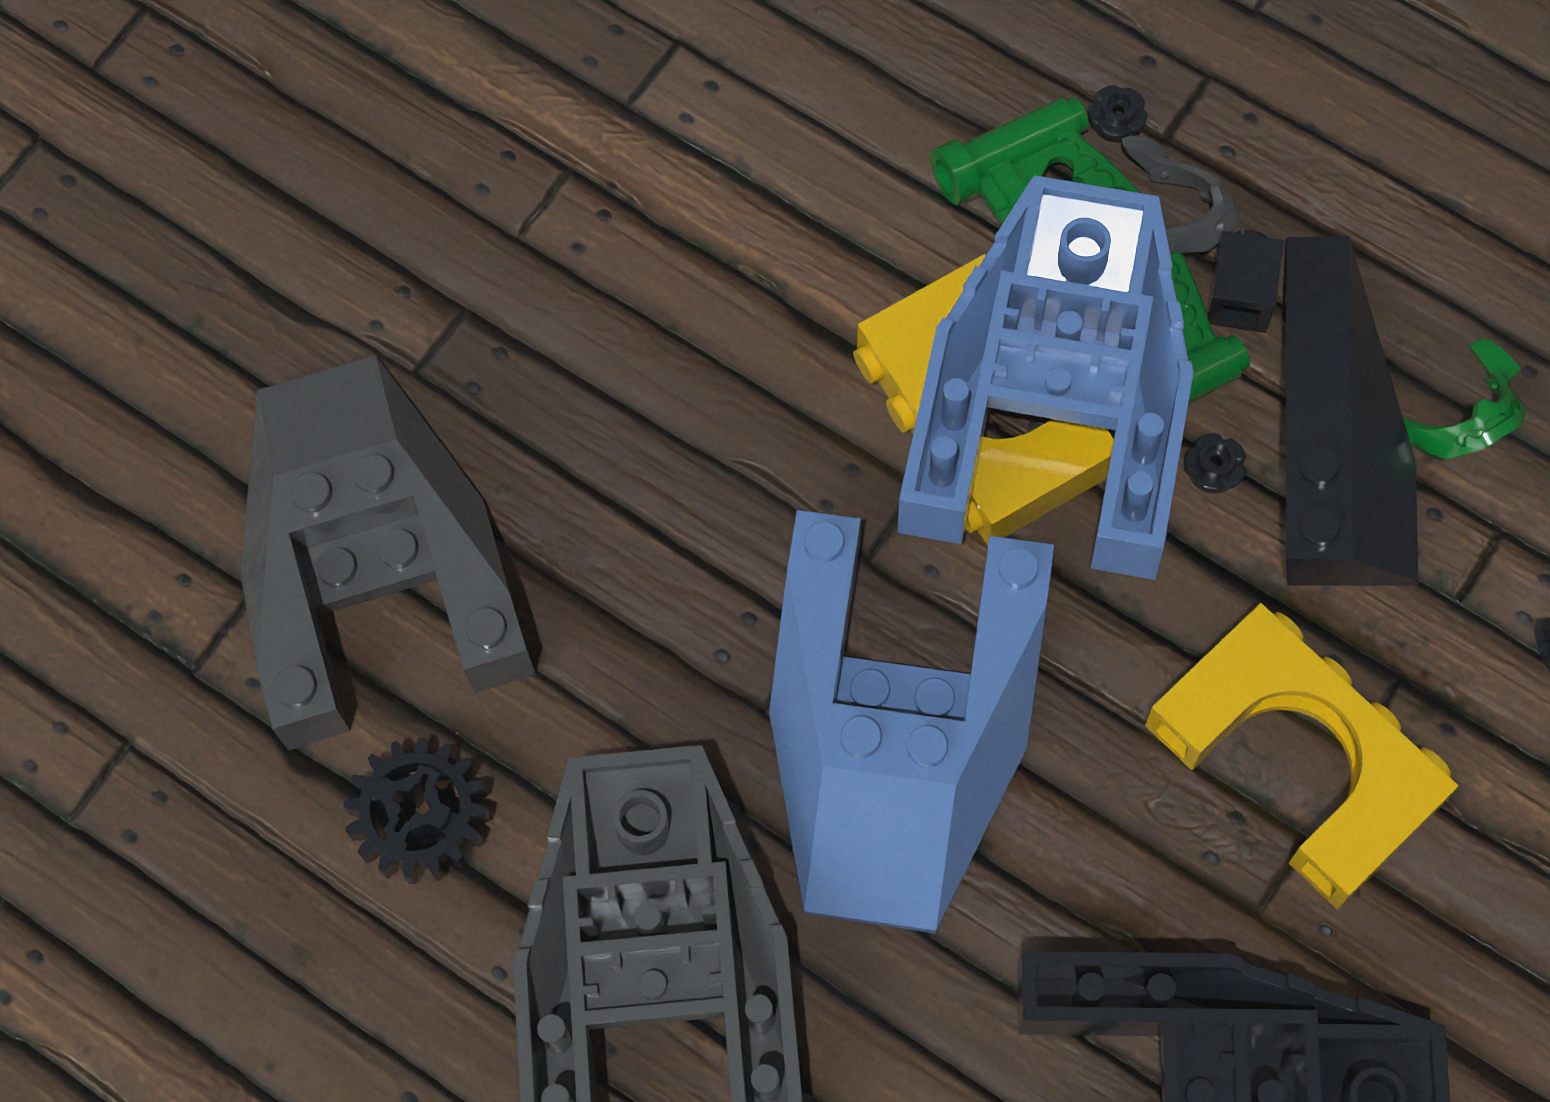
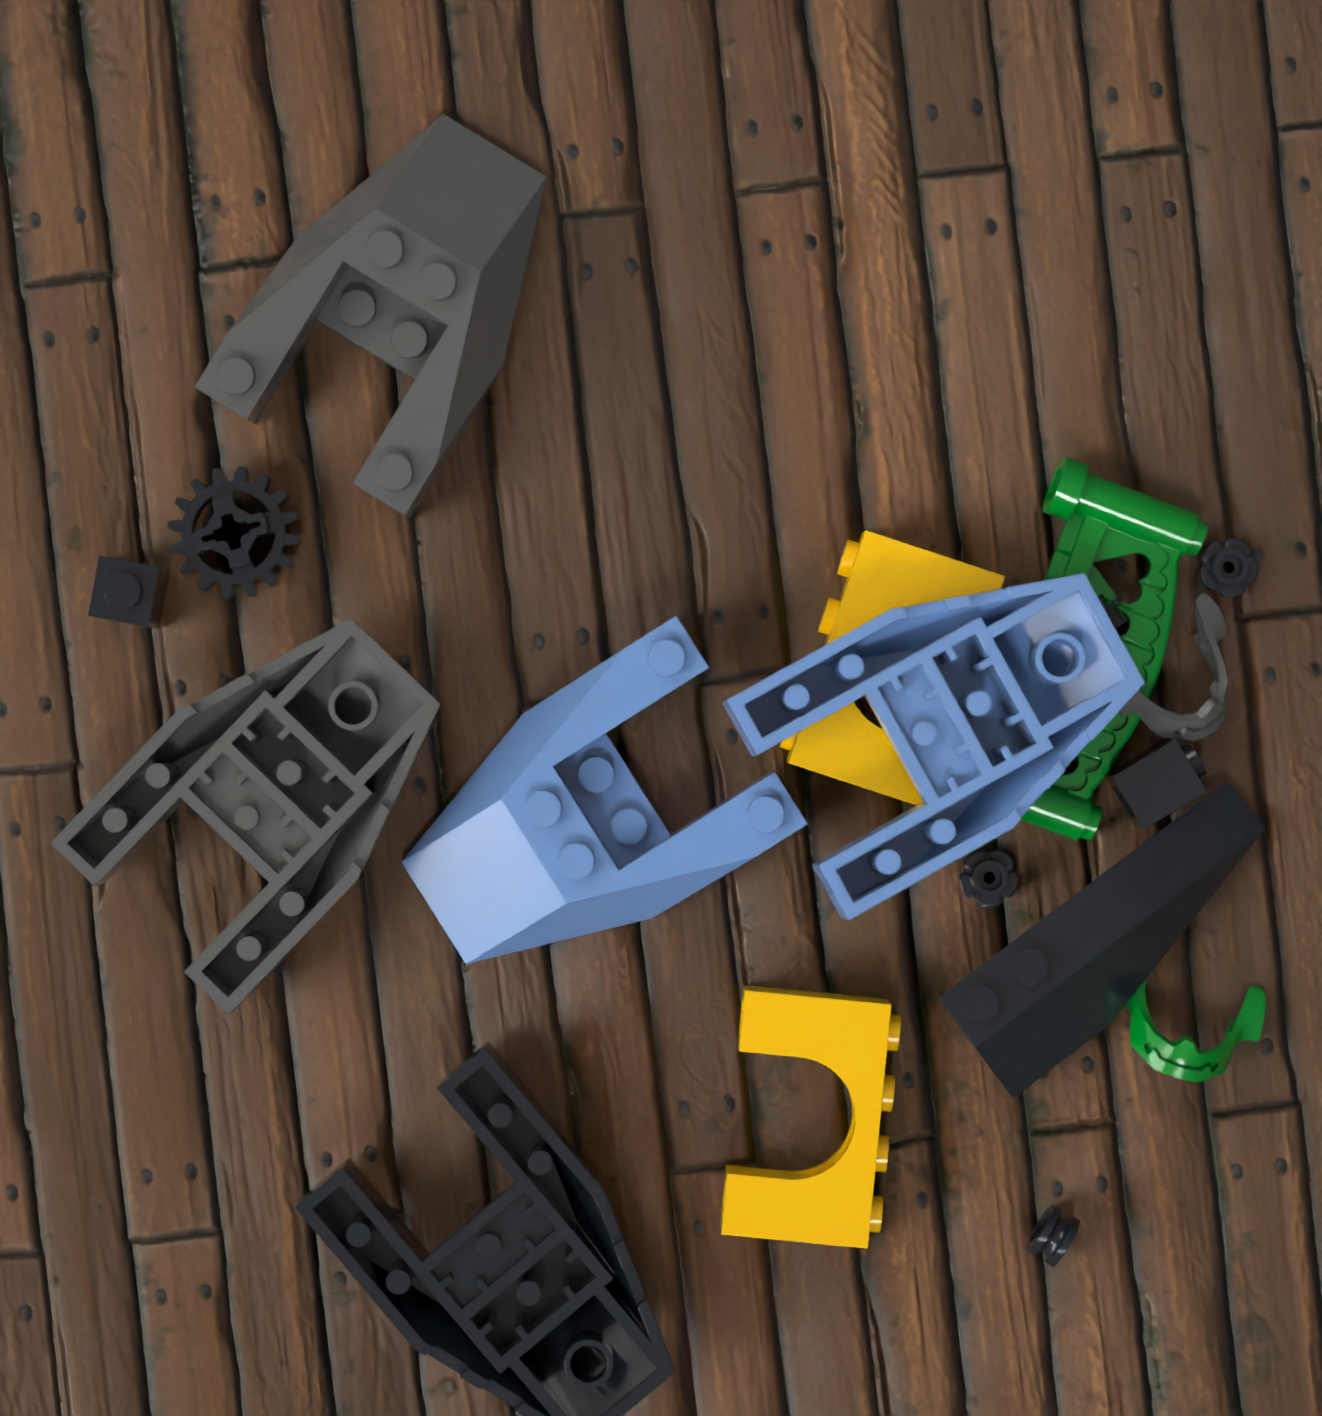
camera: 50 degrees right, 20 degrees up
none -> black brick [88,555,171,629]

